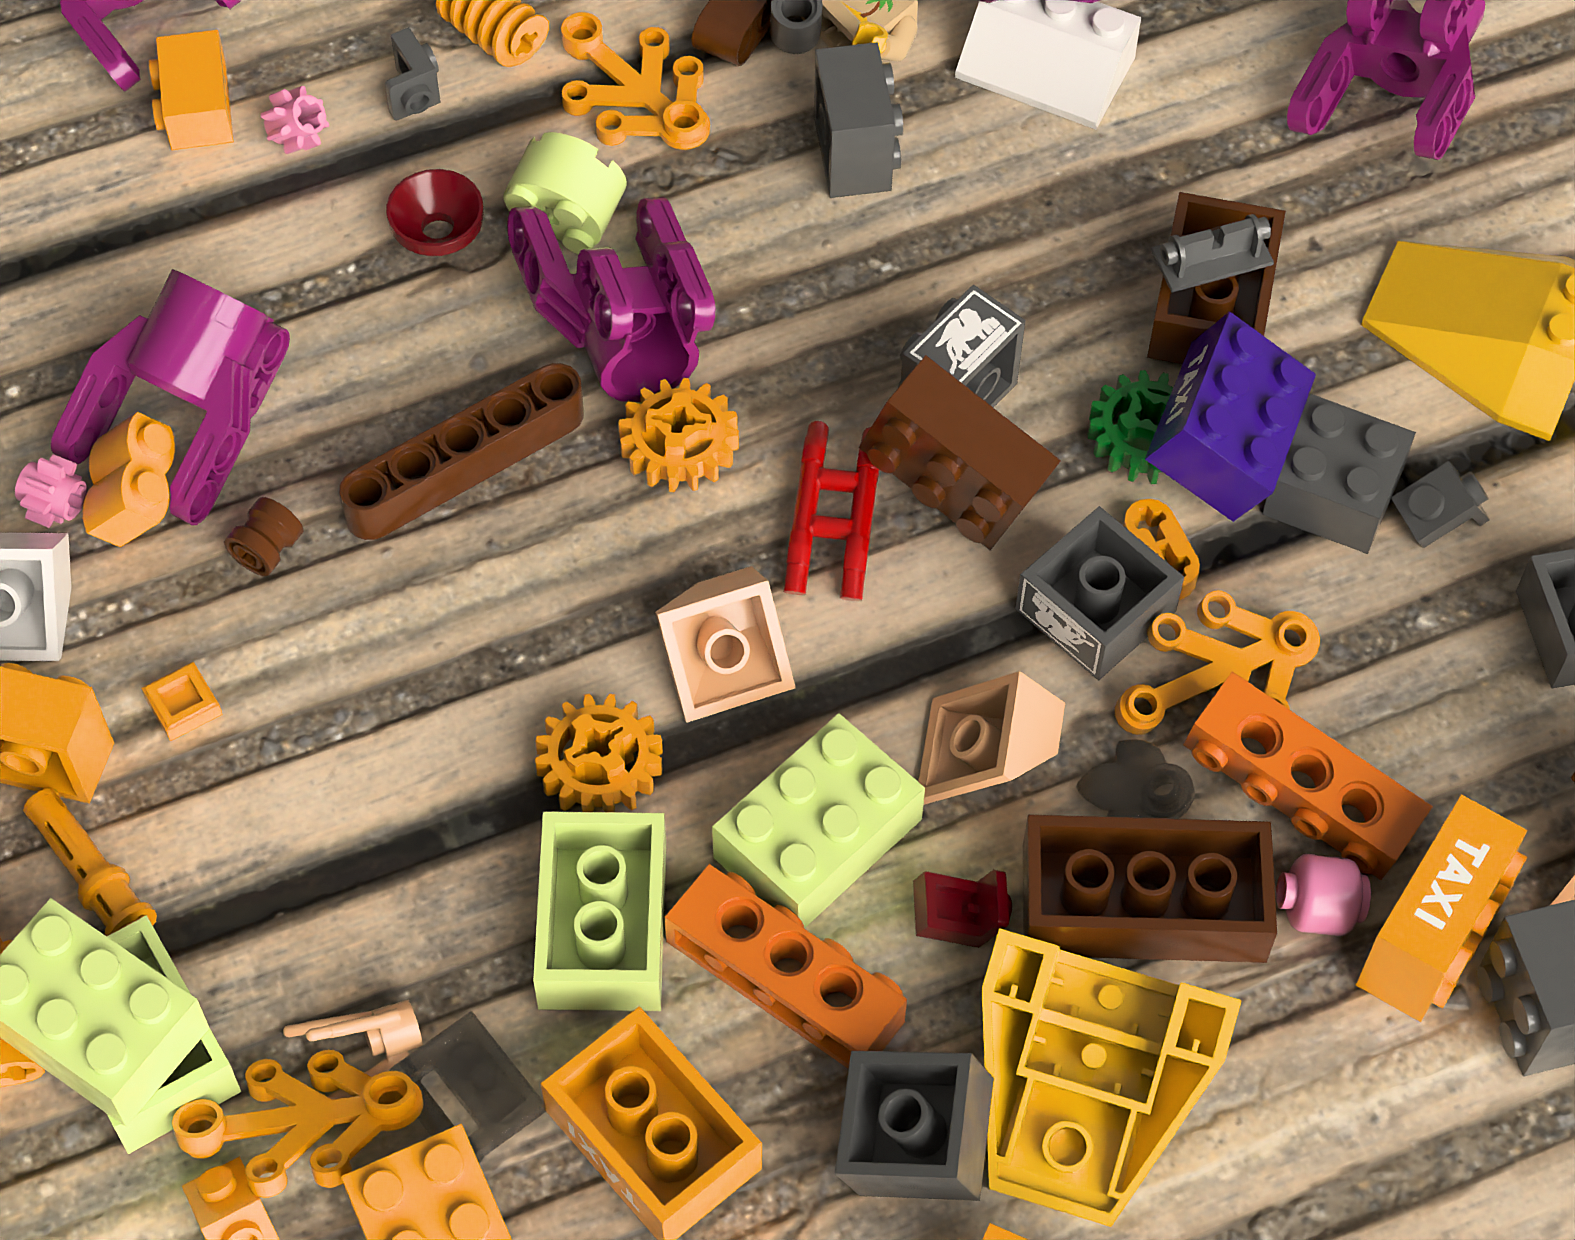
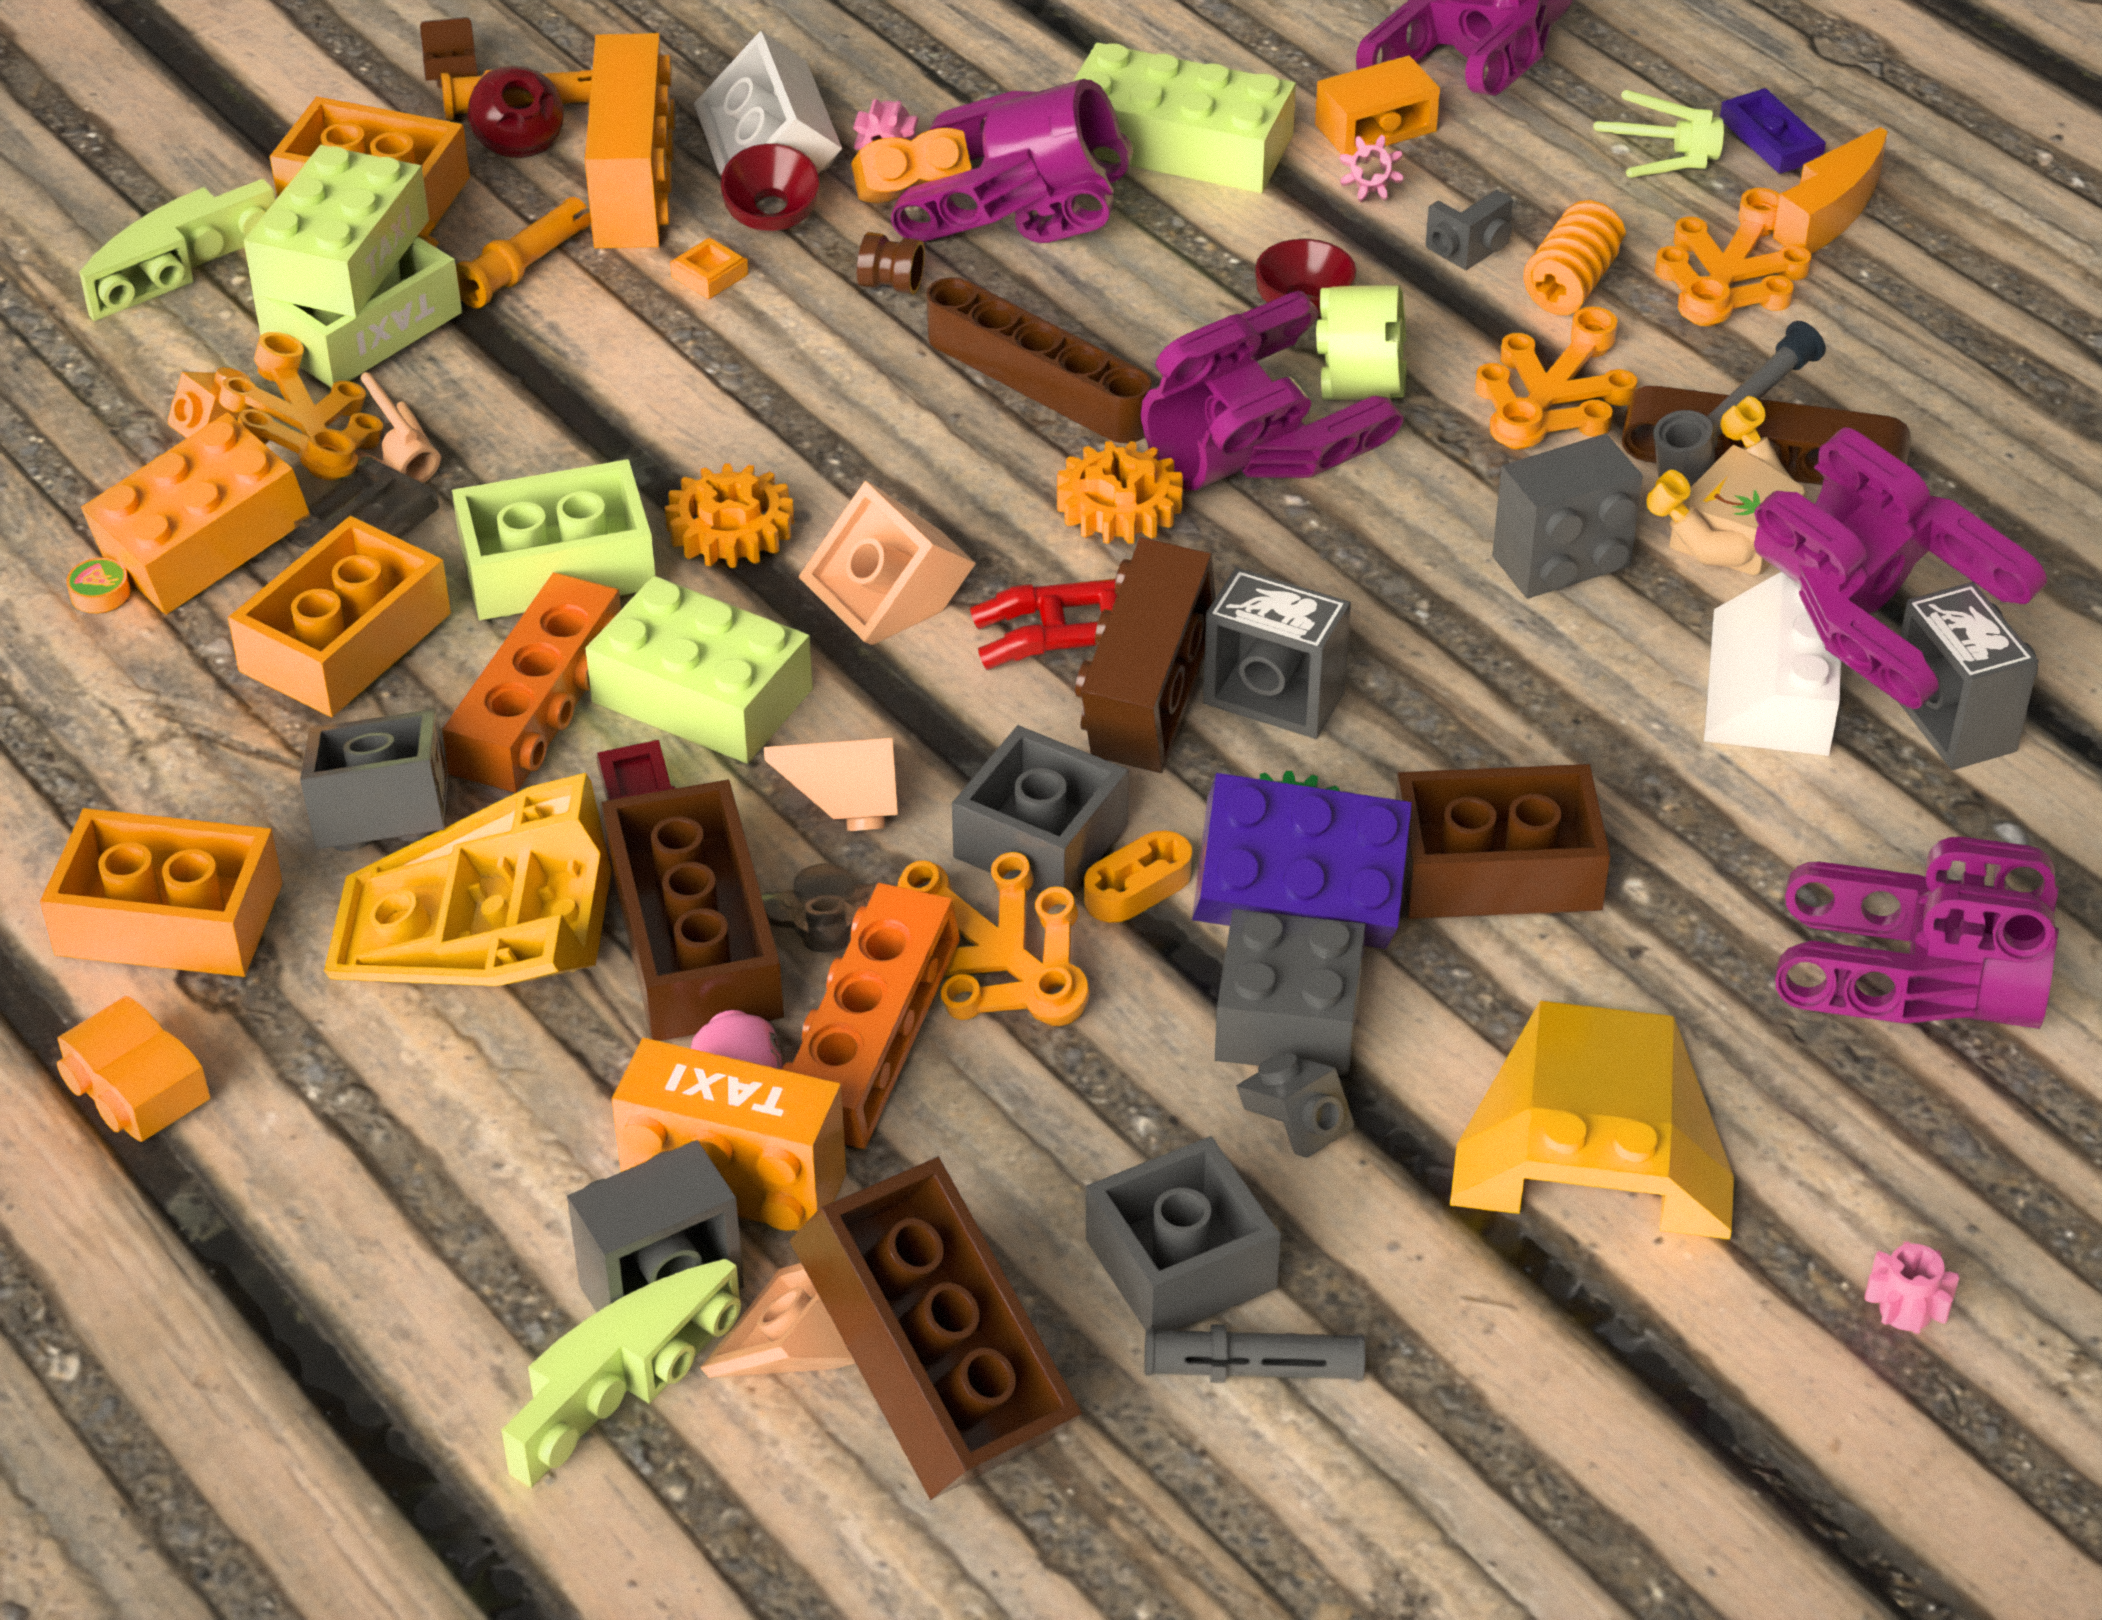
camera: 75 degrees right, 15 degrees down
dark grey hinge [1151,214,1274,293] -> none
none -> dark red piece [721,143,819,231]
none -> yellowish green brick [1073,42,1296,193]

